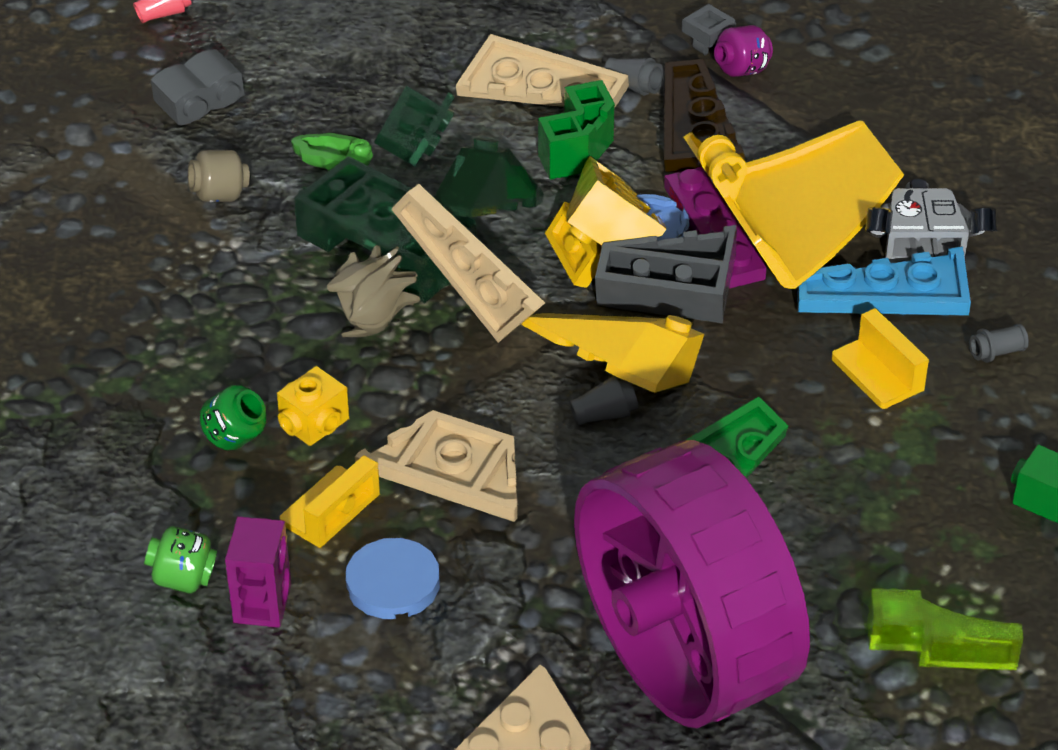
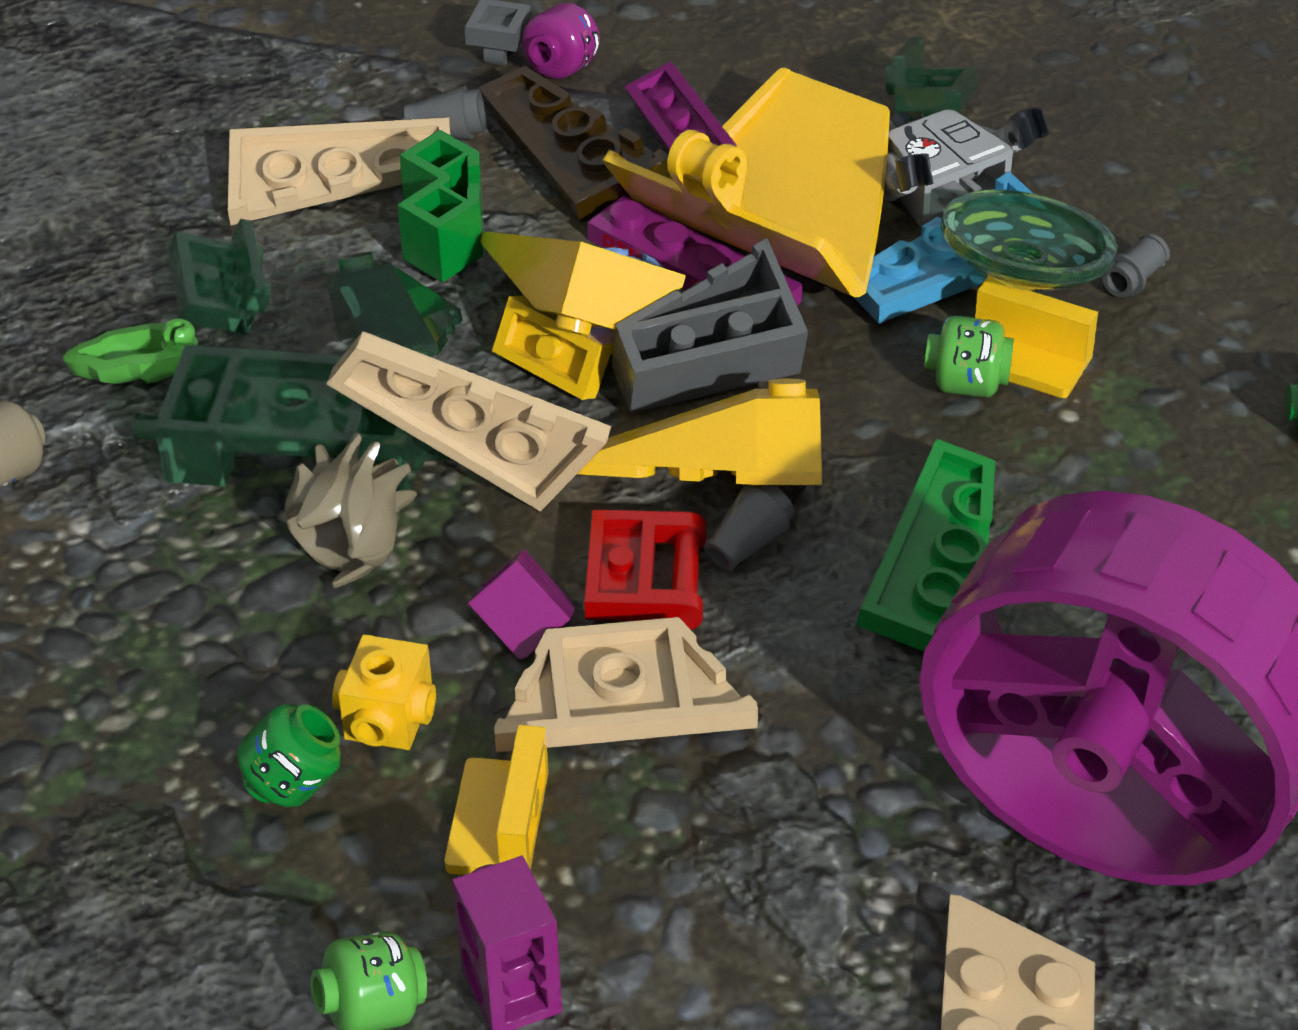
camera: 30 degrees left, 0 degrees up
medium blue tile [346,538,440,619] -> none
none -> magenta panel [468,548,575,659]
none -> red plate [584,510,707,630]
none -> magenta plate [624,61,737,153]
none -> clear green bracket [886,37,978,118]
none -> bright green head [924,315,1014,398]
none -> clear green dish [941,190,1118,292]

